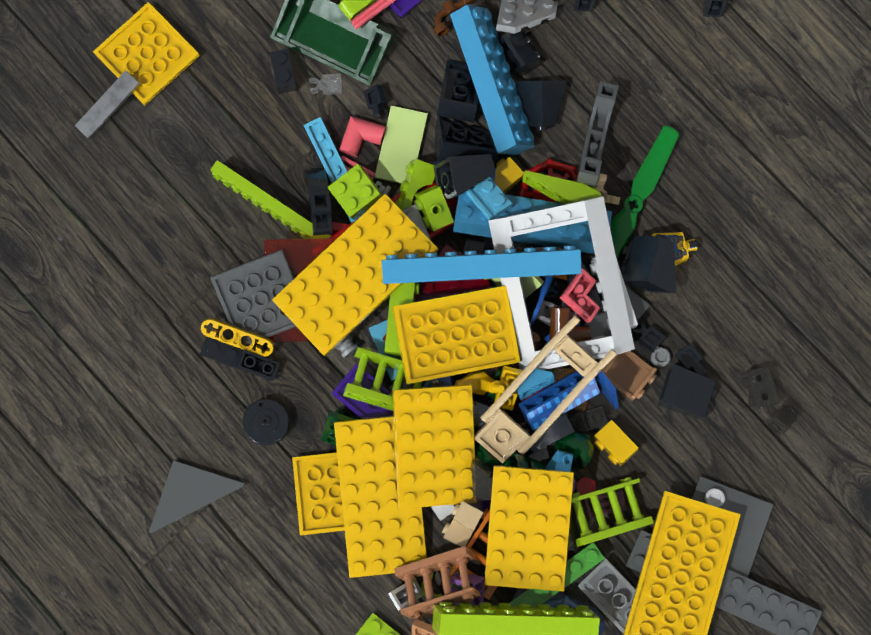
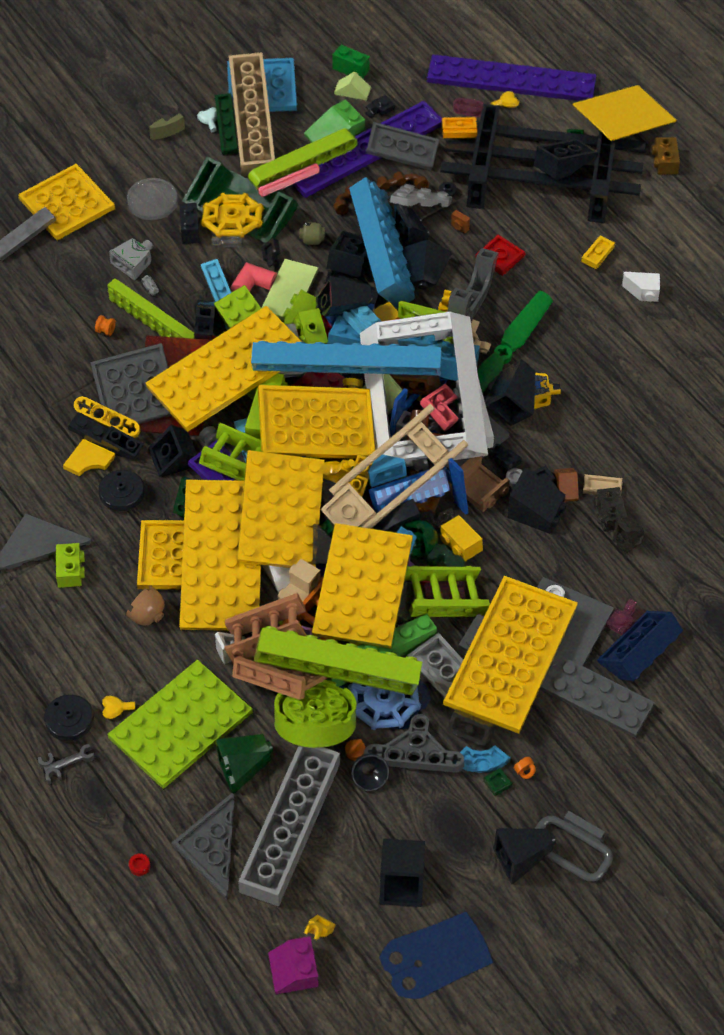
camera: 10 degrees right, 25 degrees down
none -> lime brick [56,543,85,588]
none -> yellow tile [63,439,115,476]
none -> orange wheel [95,315,116,336]
none -> light grey torso [109,239,153,280]
none -> medium nougat cylinder [126,586,164,626]
none -> clear piece [127,178,178,220]
none -> light grey piece [141,275,159,296]
none -> black slope [148,425,197,477]
none -> yellow plate [200,193,264,238]
none -> olive head [299,222,325,245]
none -> clear green leg [427,544,465,567]
none -> yellow plate [438,290,452,312]
none -> dark orange plate [451,210,470,233]
none -> red tile [476,234,525,276]
none -> dark orange slope [554,468,579,502]
none -> yellow plate [581,235,615,269]
none -> tan tile [583,474,623,497]
none -> dark blue slope [597,611,683,681]
none -> clear pink plate [606,599,637,636]
none -> white slope [622,272,660,302]

